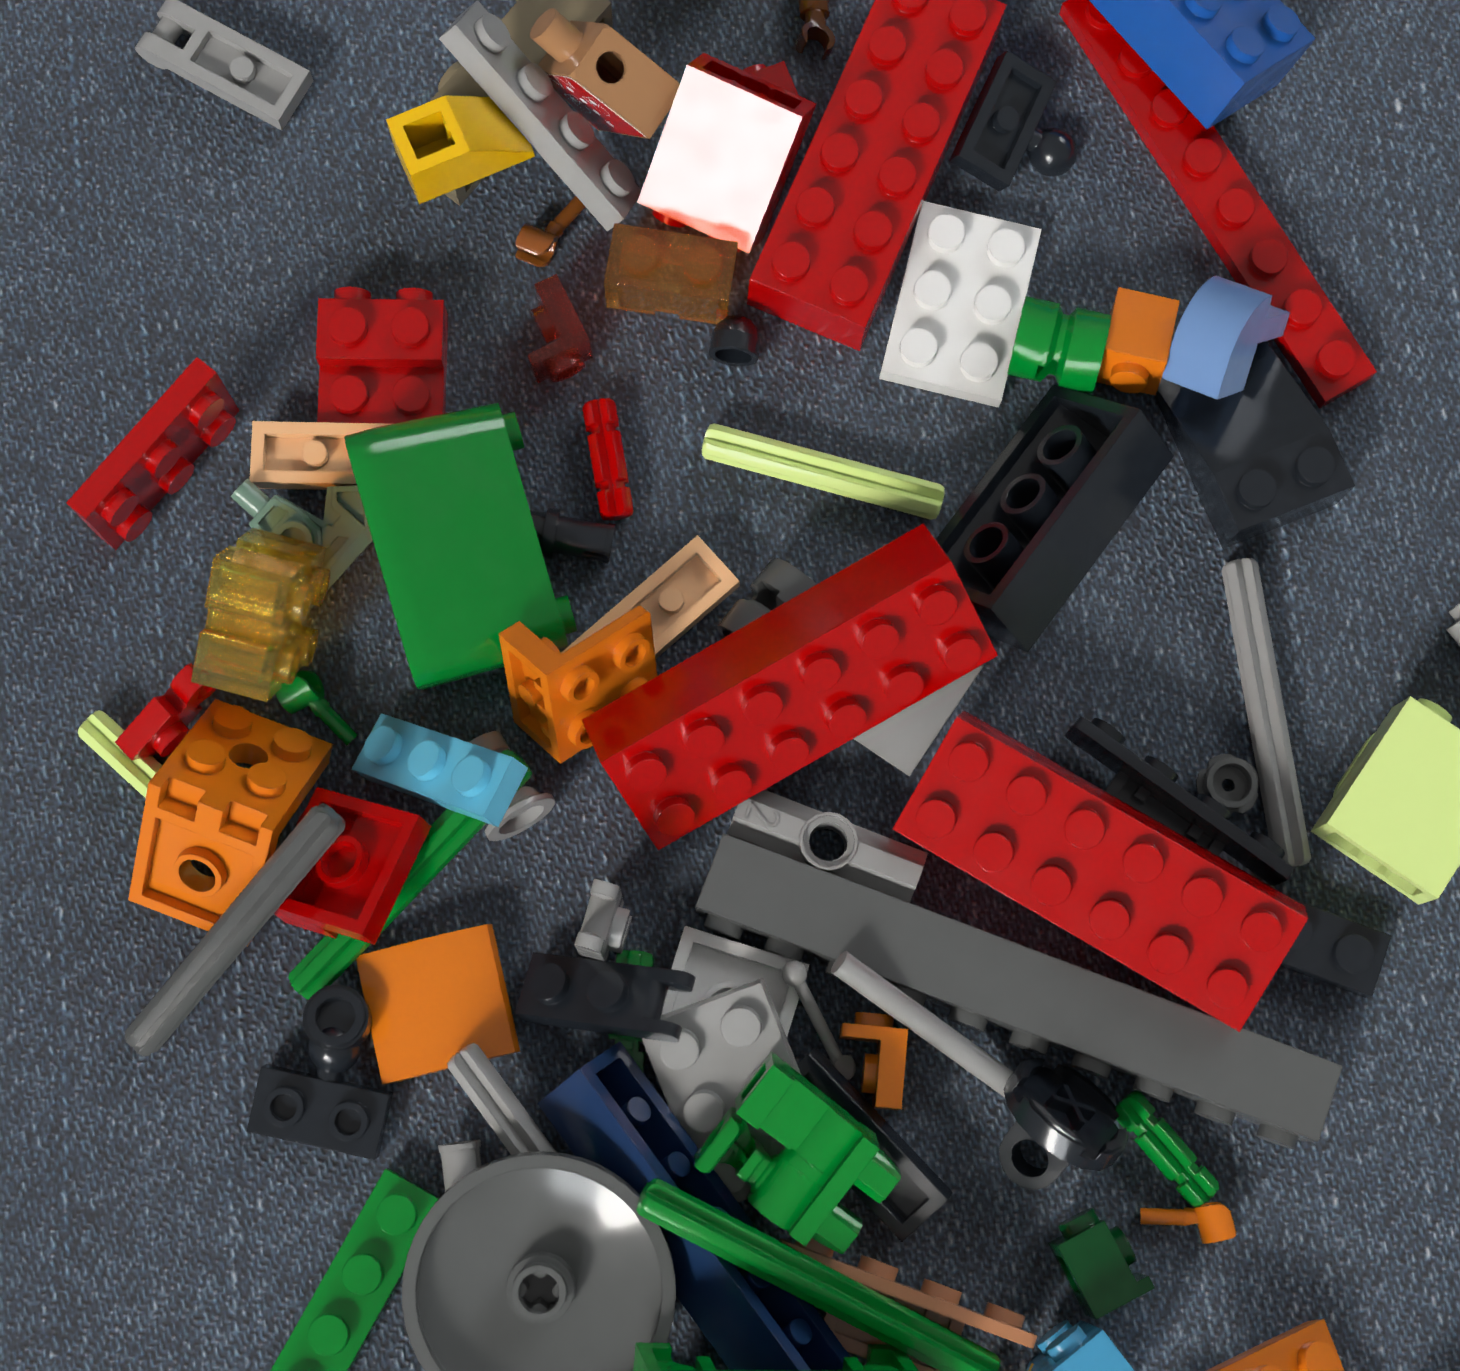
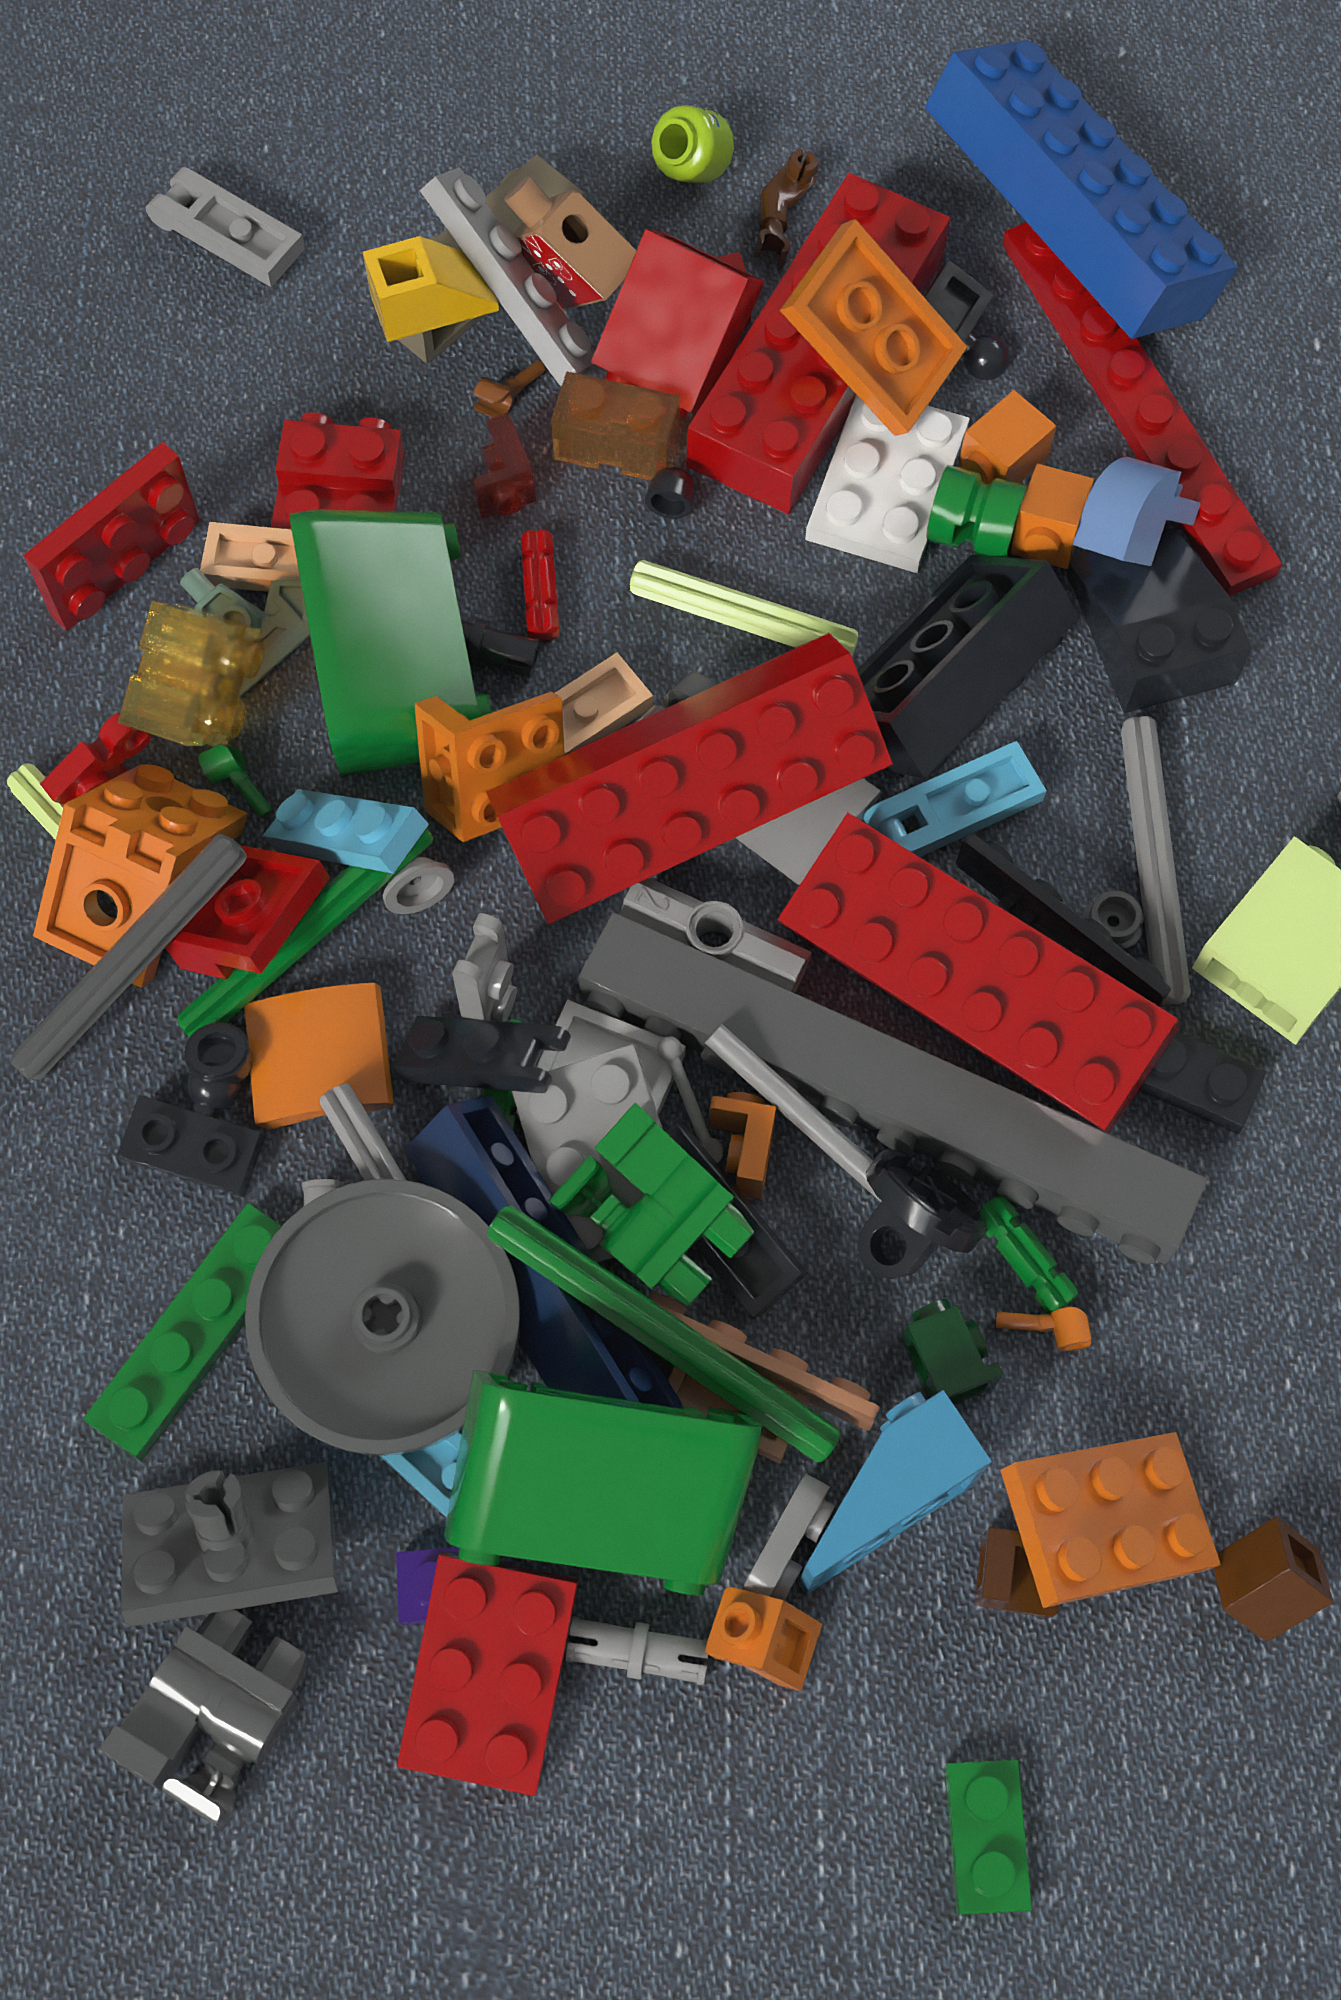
camera: 10 degrees right, 10 degrees down
none -> orange plate [780,219,967,436]
none -> medium azure plate [863,741,1047,858]
none -> orange brick [959,390,1057,485]

